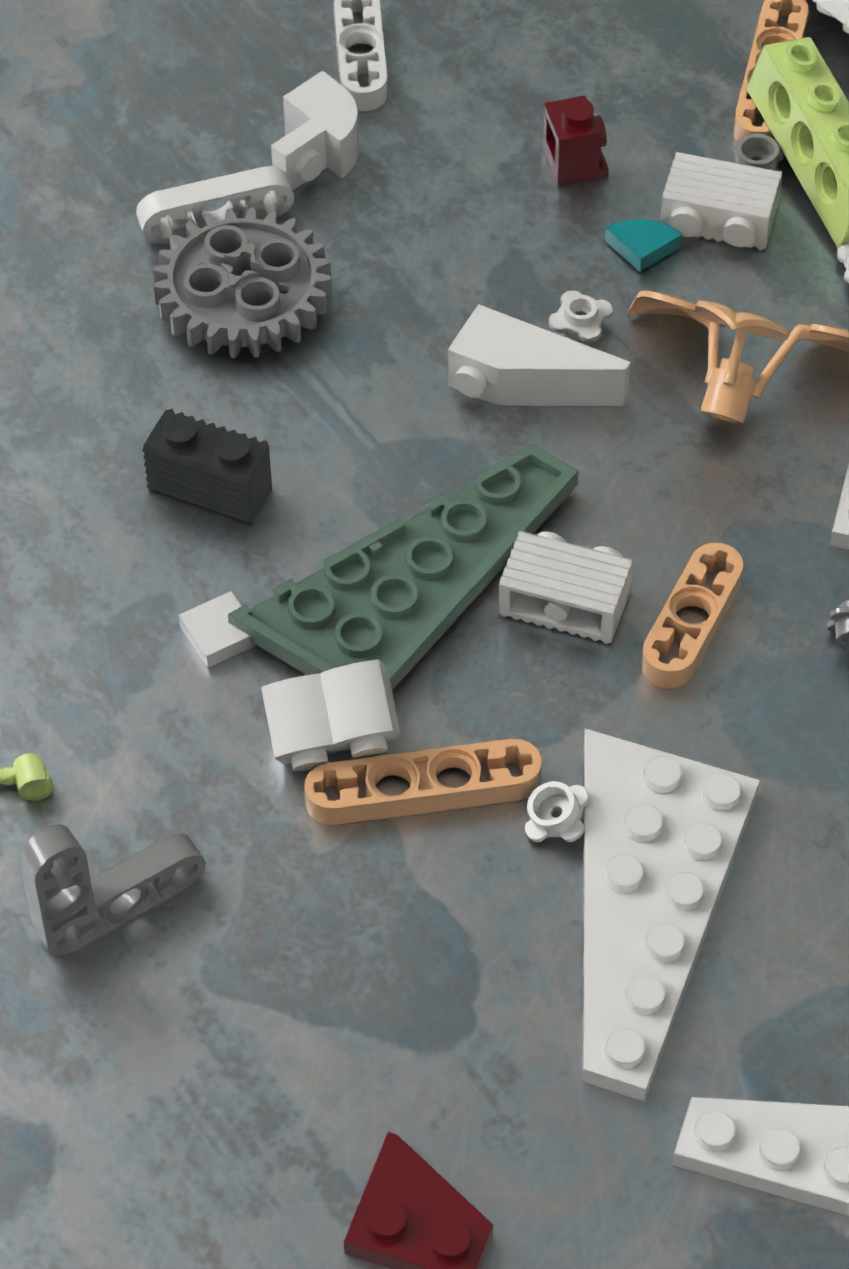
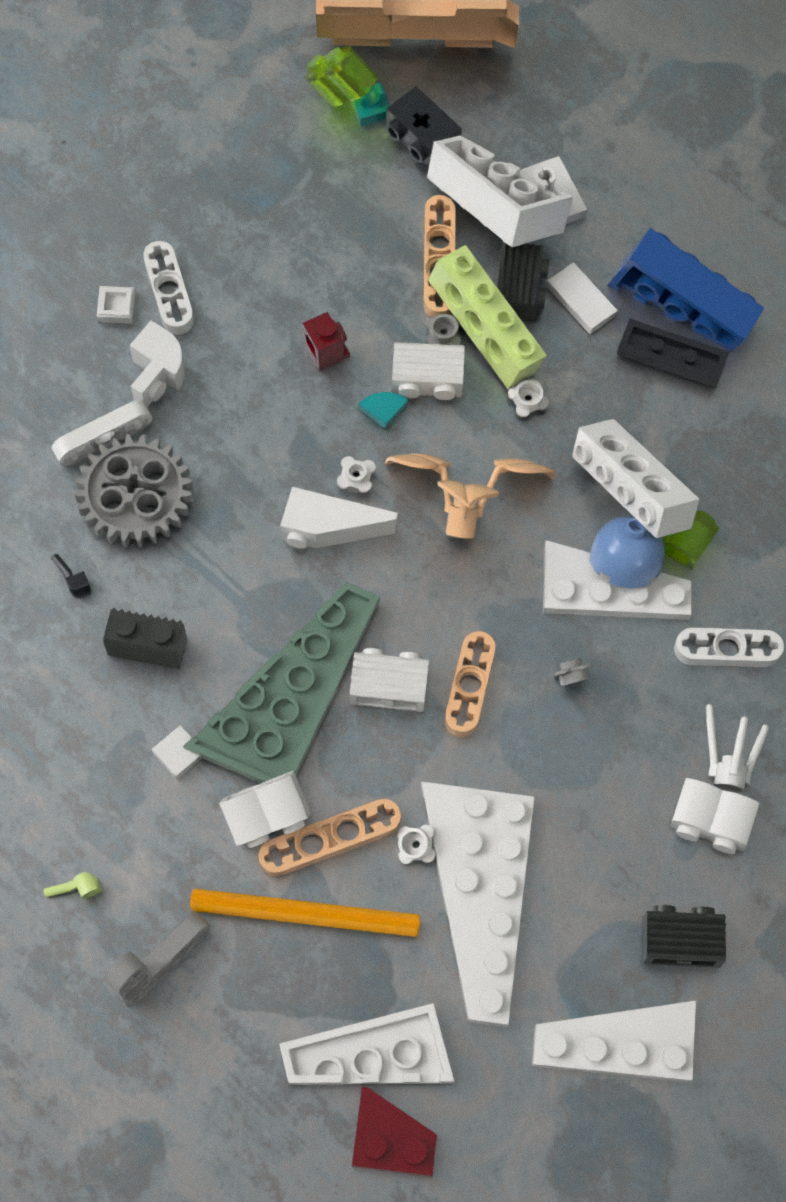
camera: 15 degrees left, 15 degrees up
none -> black hand [51,554,91,596]
none -> white tile [97,286,136,324]
none -> light orange axle [190,889,421,937]
none -> white wing [279,1003,454,1085]

